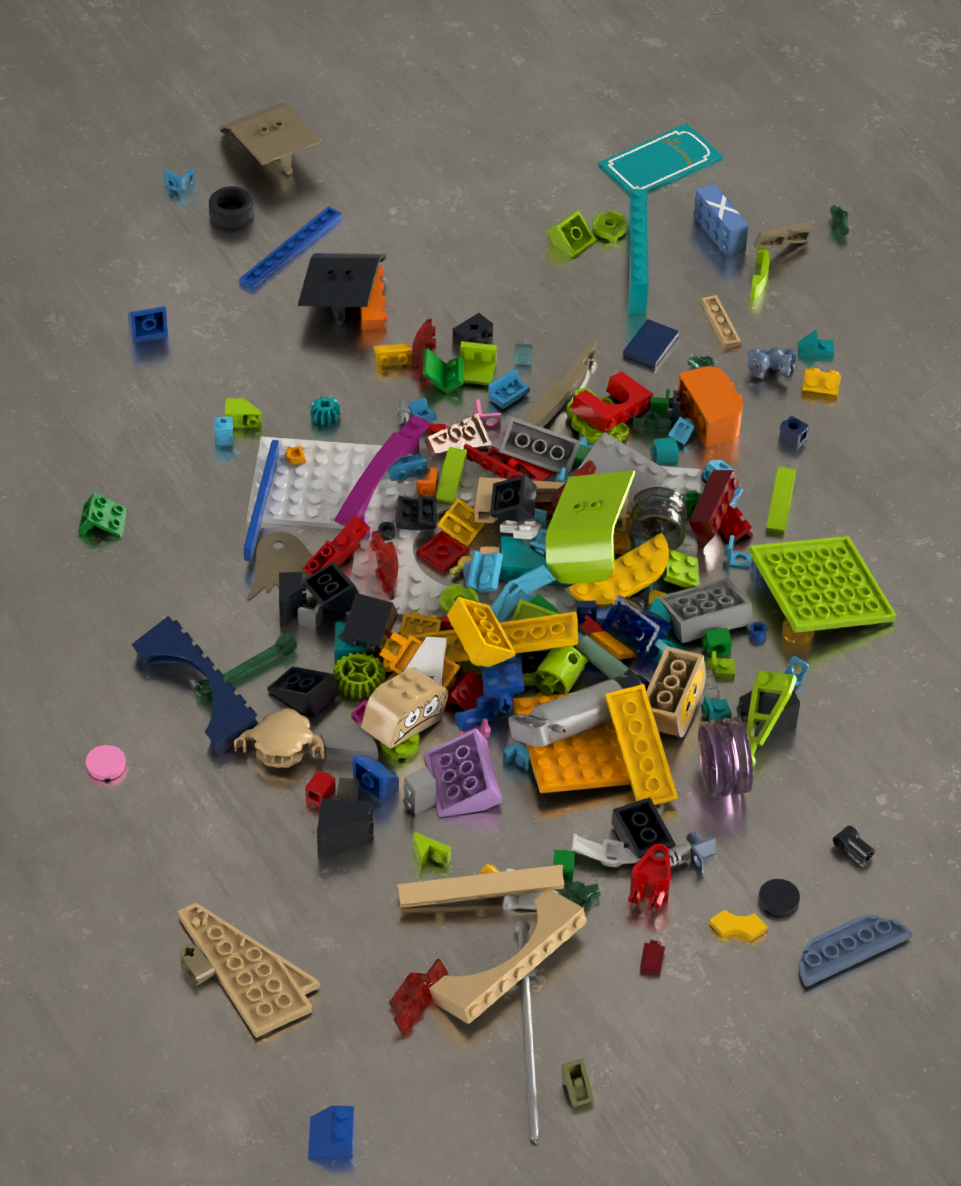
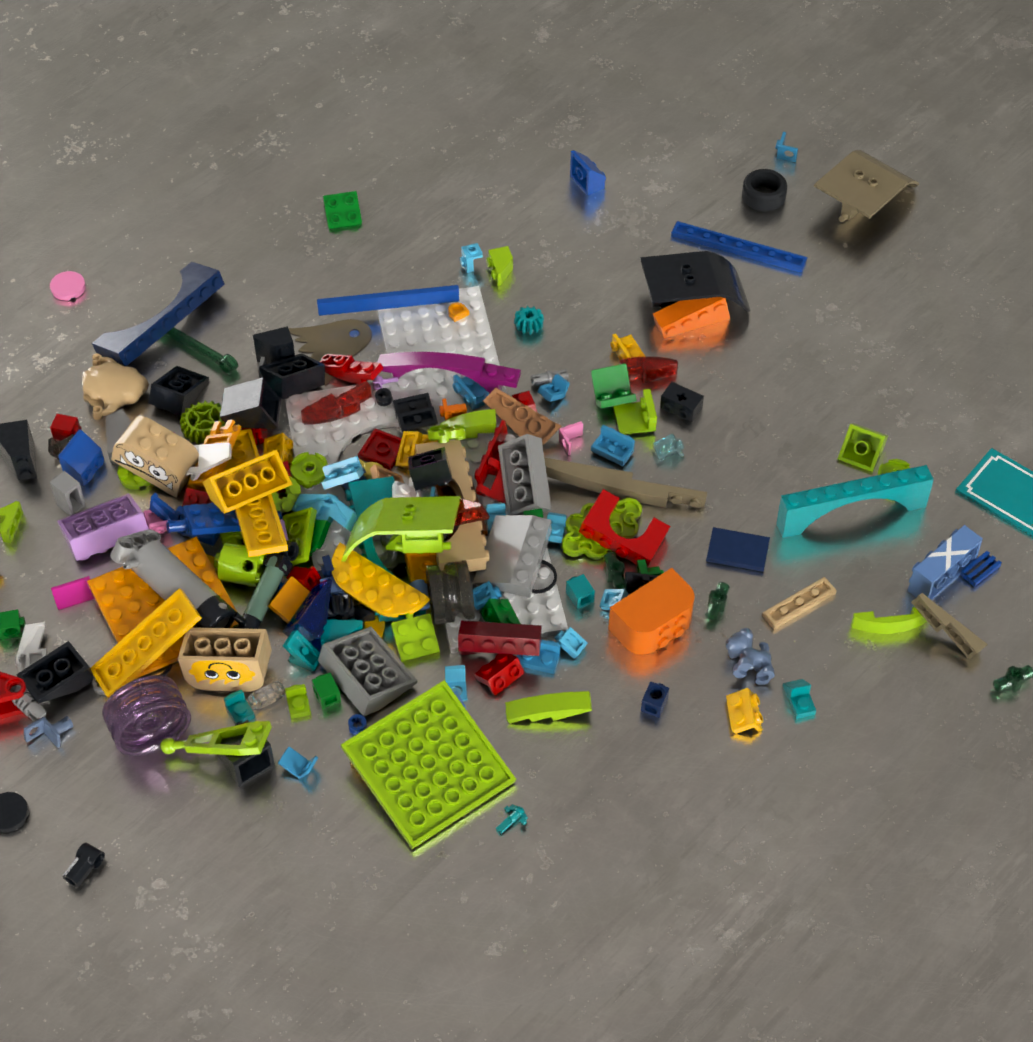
camera: 75 degrees right, 5 degrees up
none -> dark pink slope [51,576,95,610]
none -> lime plate [428,424,466,443]
none -> teal piece [496,804,528,834]

